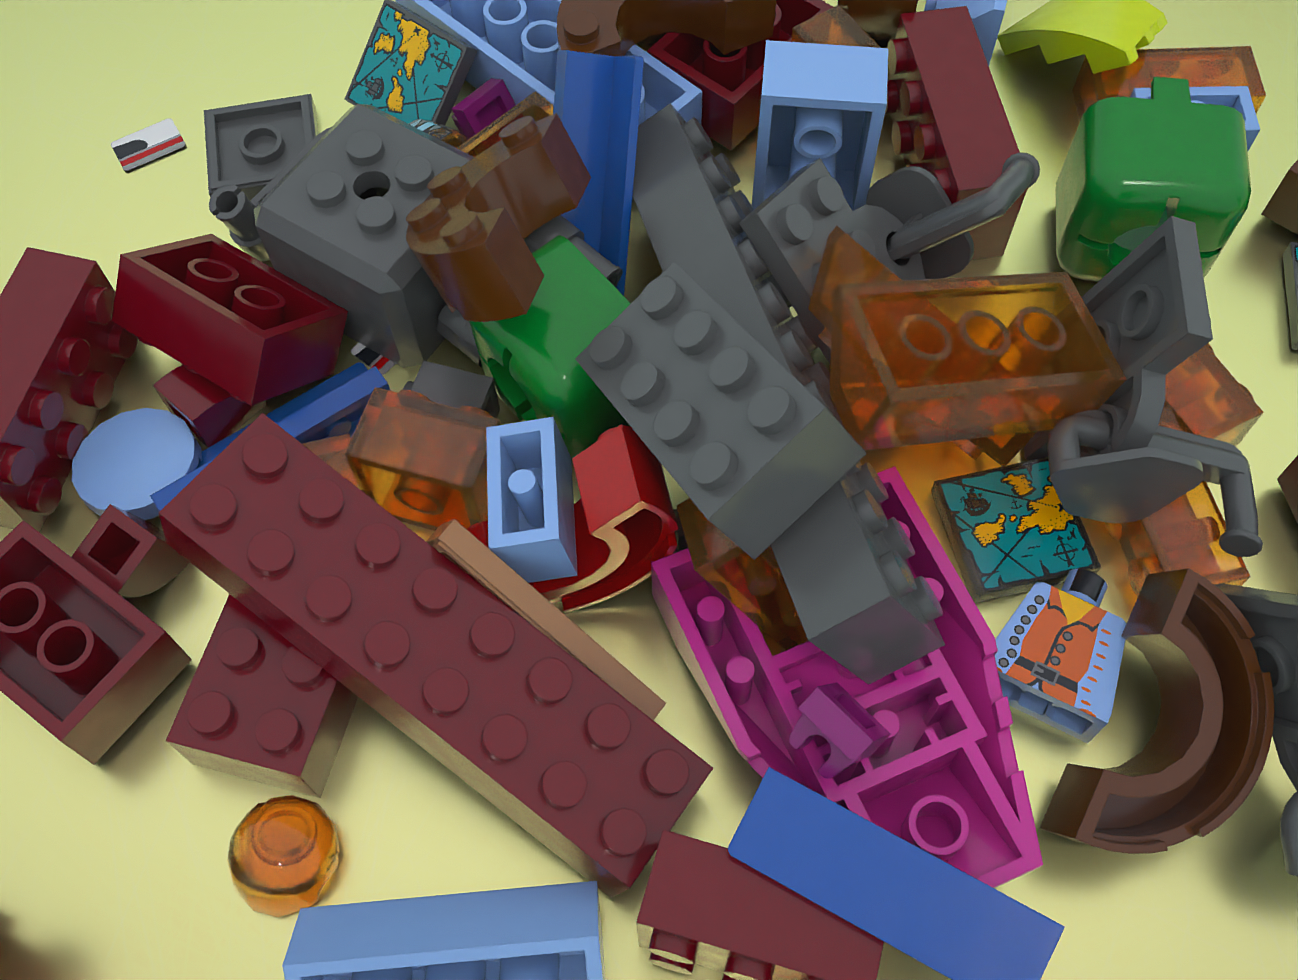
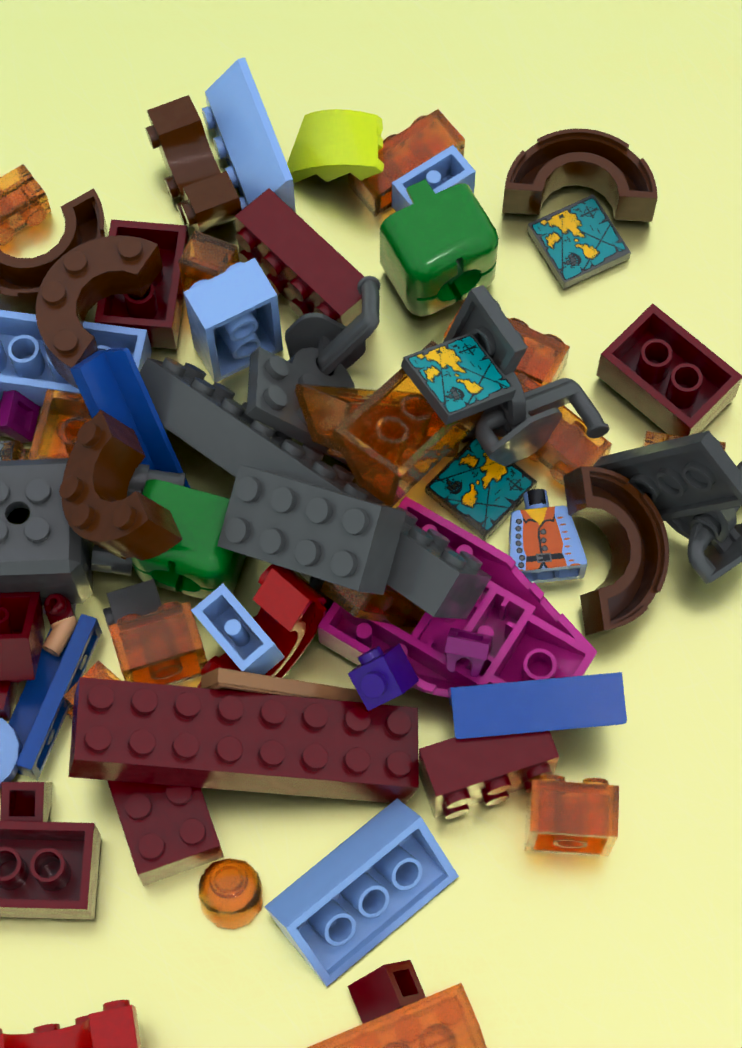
camera: 35 degrees left, 5 degrees up
none -> arm [42,593,77,657]
none -> dark purple brick [348,643,419,711]
none -> tile [401,332,516,425]

